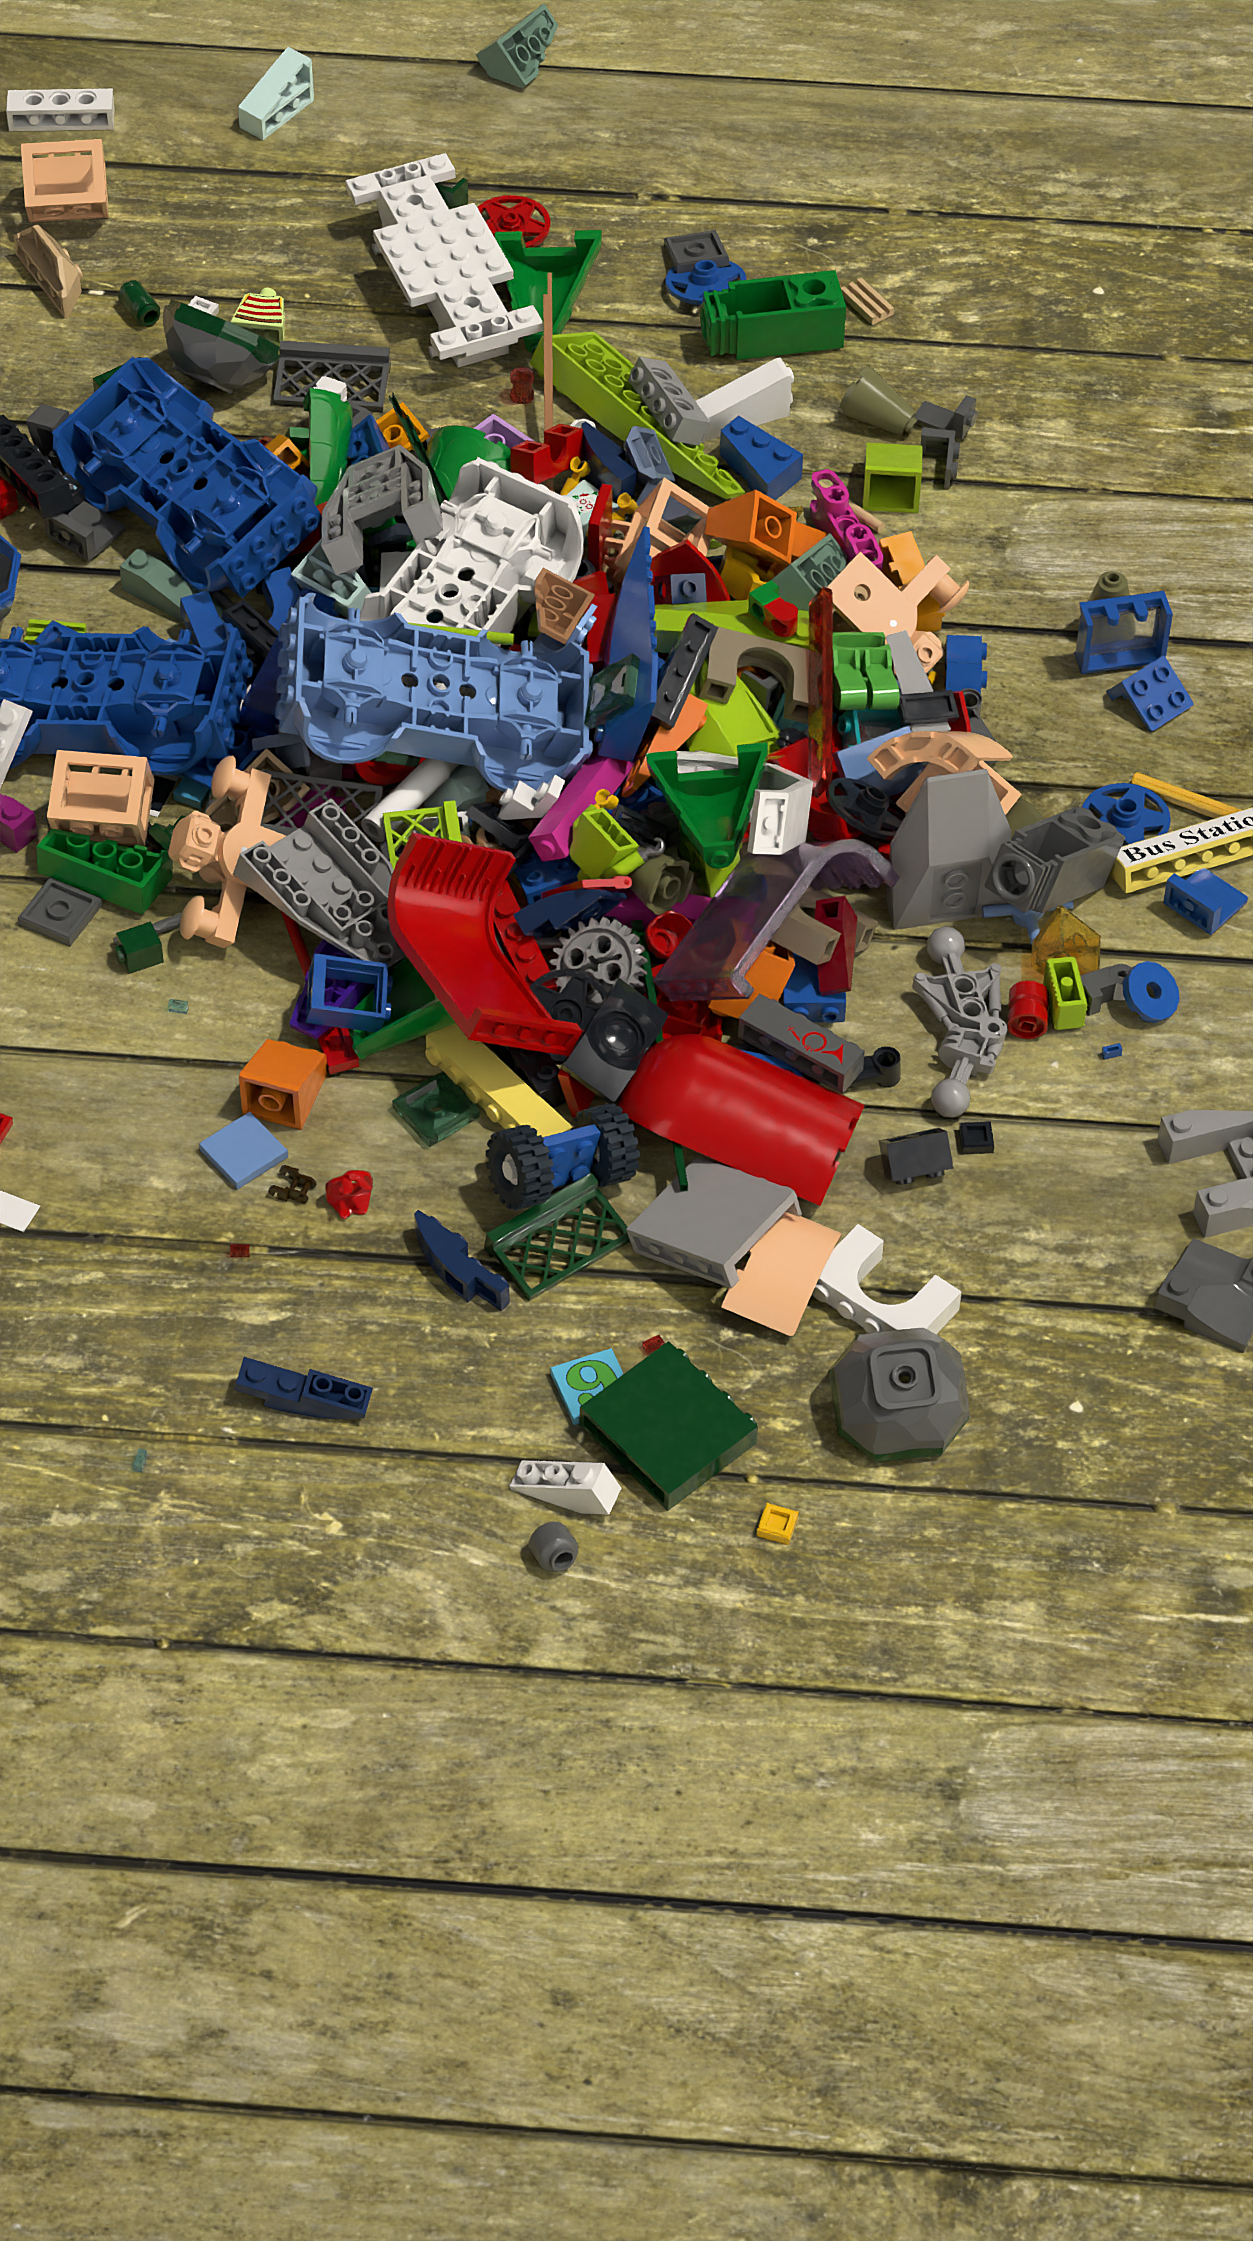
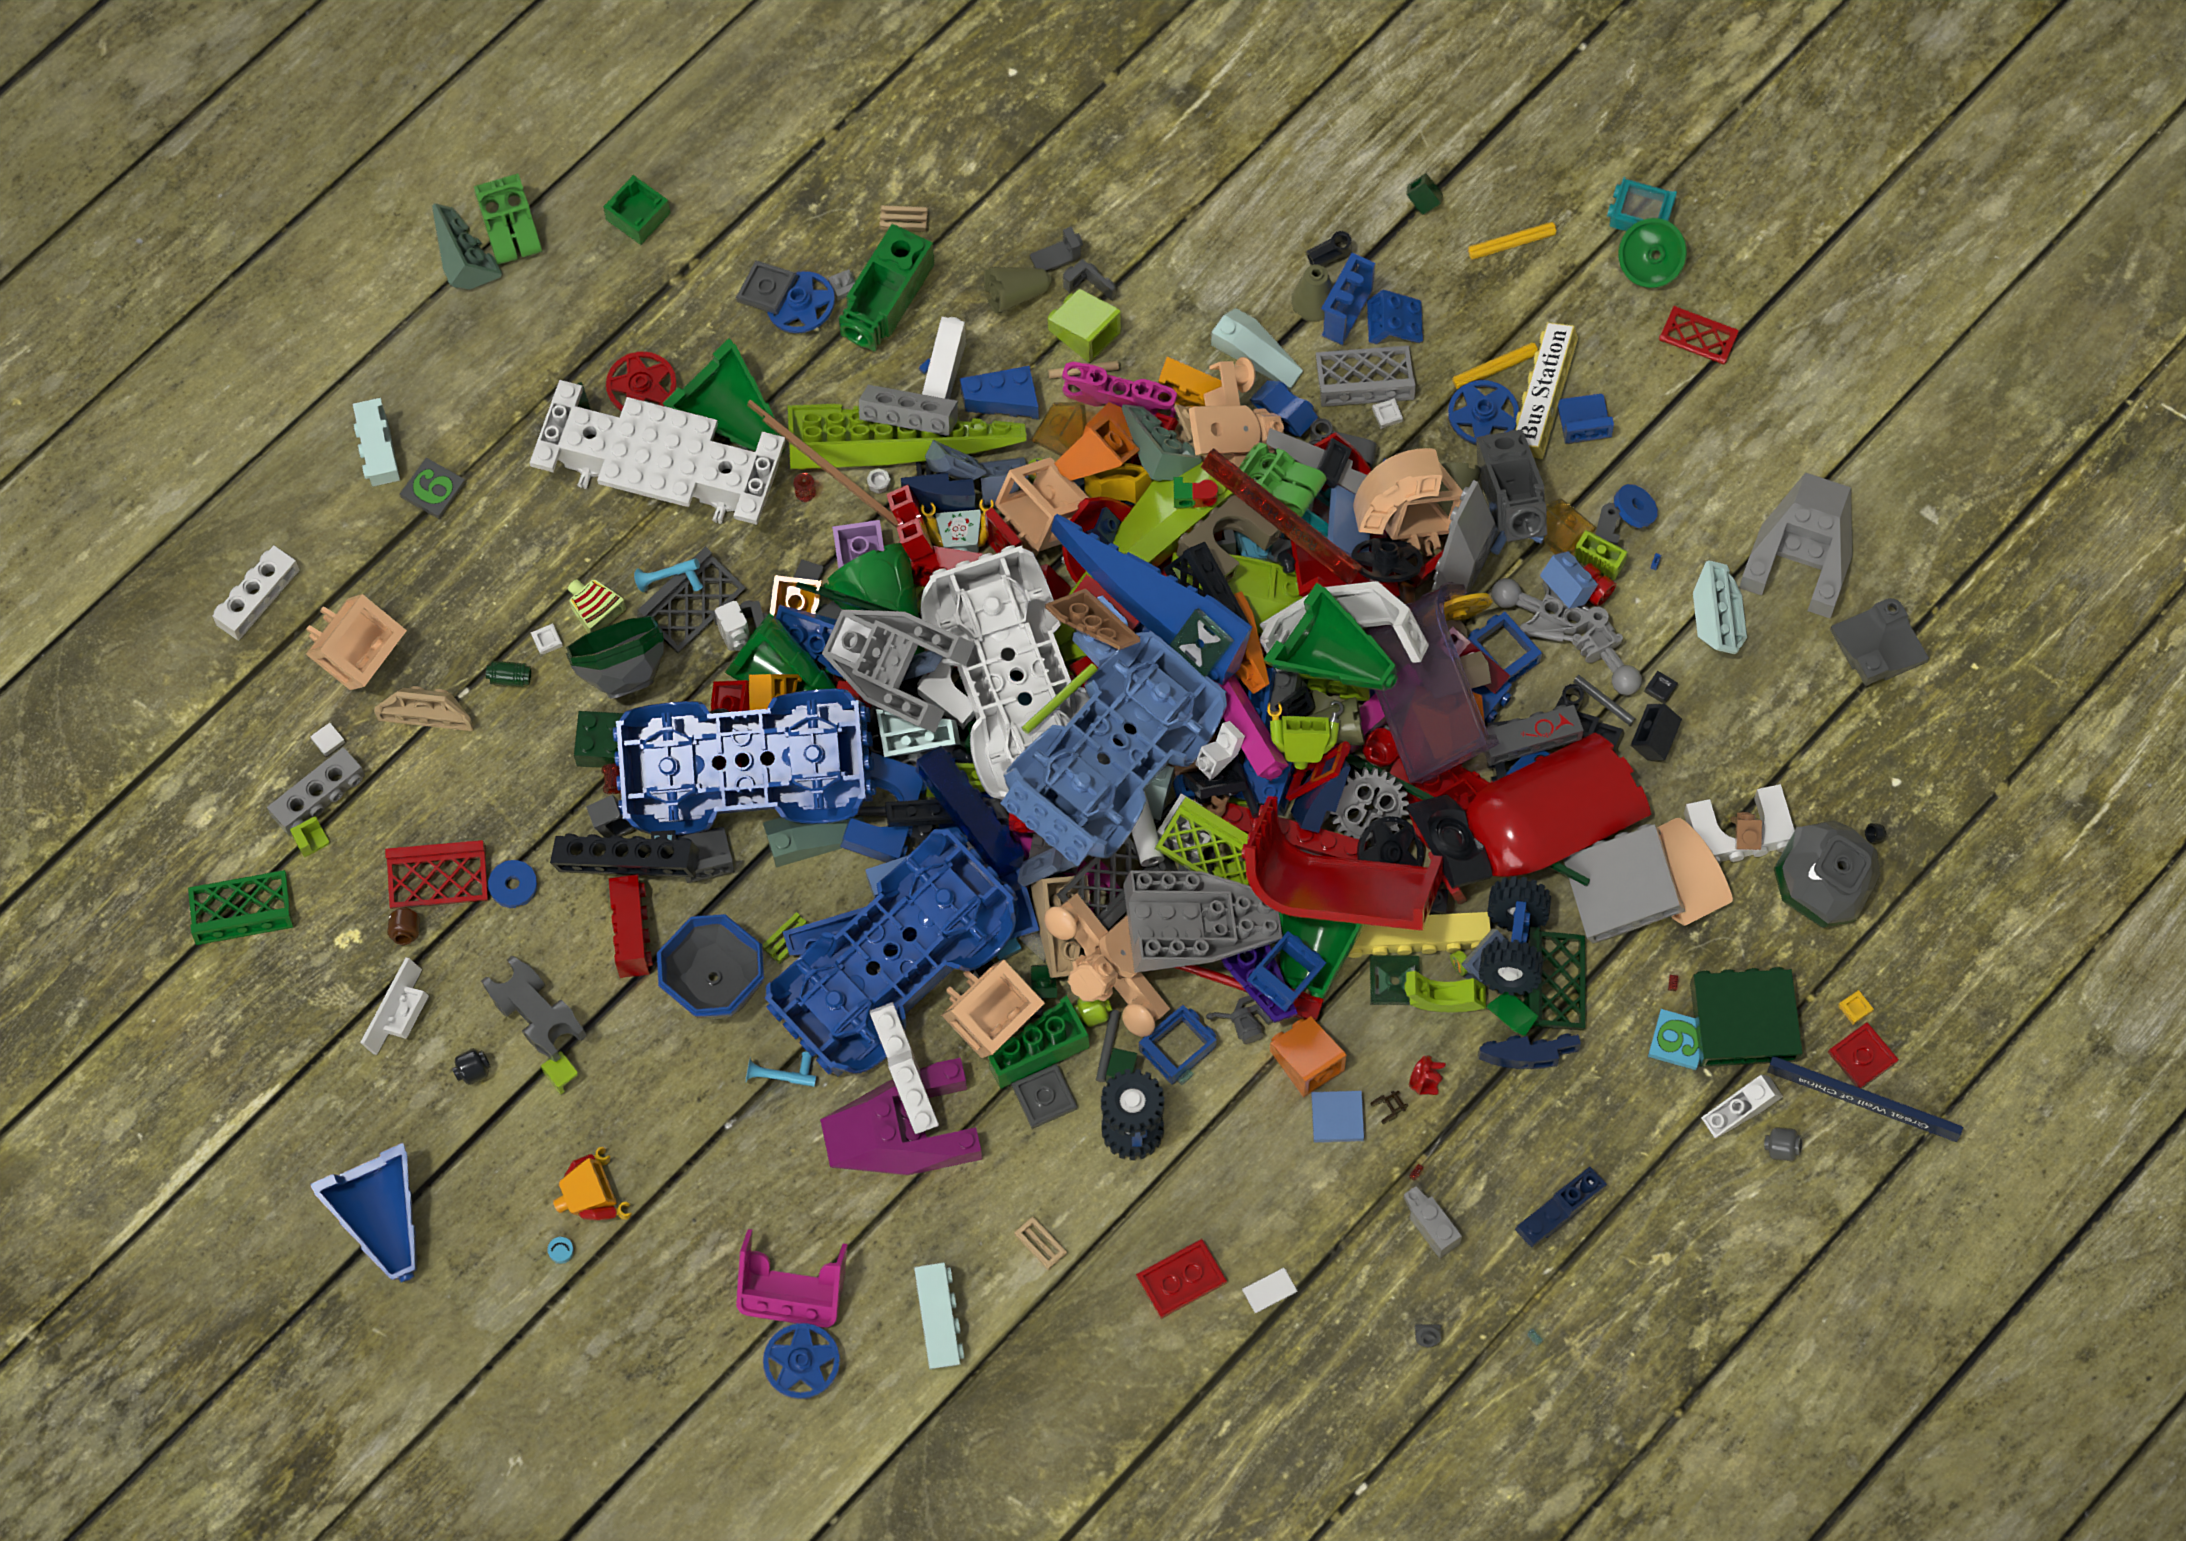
camera: 50 degrees left, 15 degrees up
none -> dark grey tile [400,458,466,520]
none -> bright green connector [474,174,542,265]
none -> green container [603,175,671,245]
none -> medium azure piece [634,558,703,593]
none -> lime head [1074,997,1113,1027]
none -> black plate [1101,1069,1164,1160]
none -> blue window [1139,1005,1217,1085]
none -> dark grey piece [1206,995,1273,1044]
none -> light aqua wedge [1211,308,1303,390]
none -> black piece [1306,231,1352,266]
none -> light grey fence [1316,346,1415,407]
none -> white tile [1372,398,1403,429]
none -> light grey hinge [1403,1187,1462,1259]
none -> lime arch [1404,971,1486,1012]
none -> dark grey plate [1415,1324,1441,1347]
none -> yellow wheel [1423,592,1493,626]
none -> blue window [1468,612,1542,684]
none -> green slope [1486,992,1538,1036]
none -> medium blue brick [1540,551,1598,609]
none -> dark grey bar [1573,675,1636,726]
none -> black slope [1577,711,1625,753]
none -> light aqua wedge [1693,560,1747,654]
none -> medium nougat bracket [1730,812,1762,850]
none -> dark blue tile [1767,1056,1963,1142]
none -> red tile [1828,1022,1899,1089]
none -> black hinge [1865,823,1887,843]

